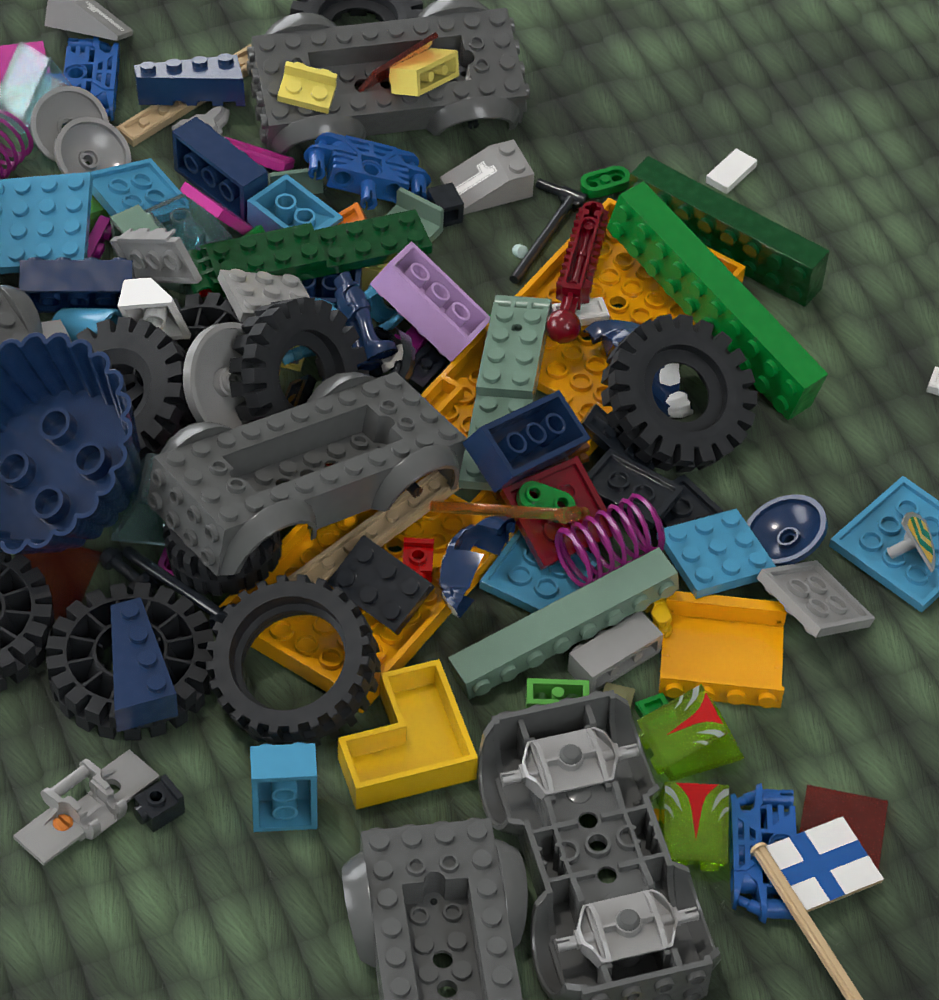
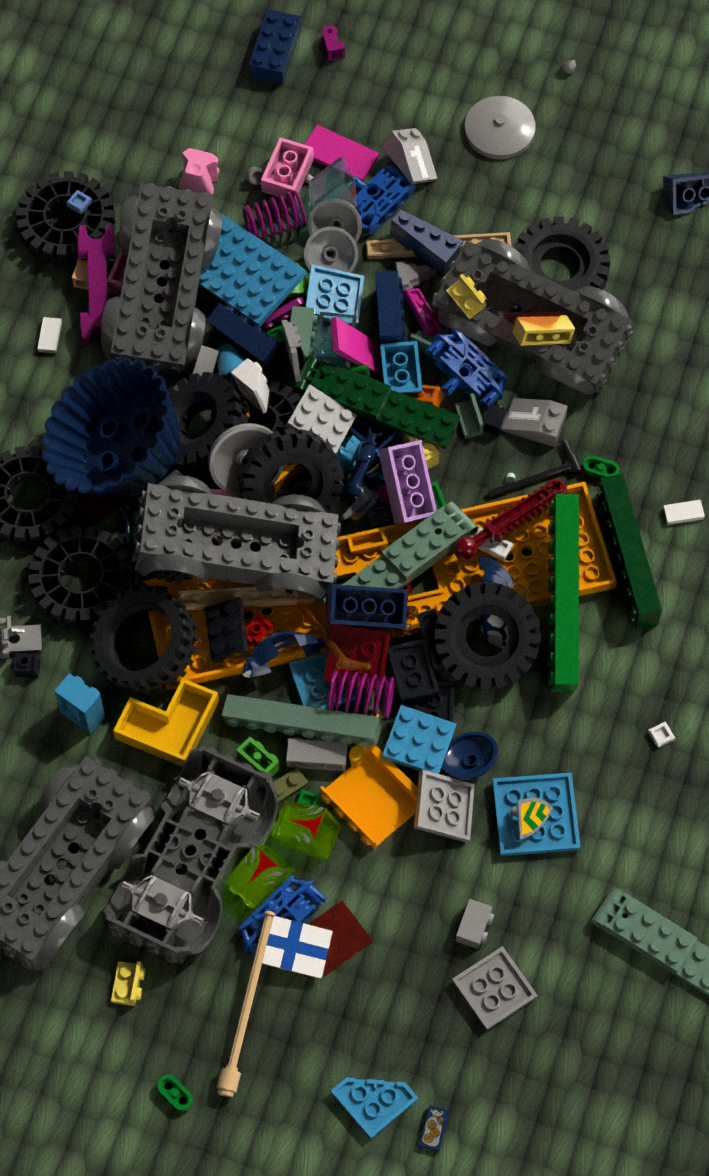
camera: 45 degrees right, 15 degrees up
dark blue wedge [111,597,178,732] -> none
green plate [516,481,576,523] -> none

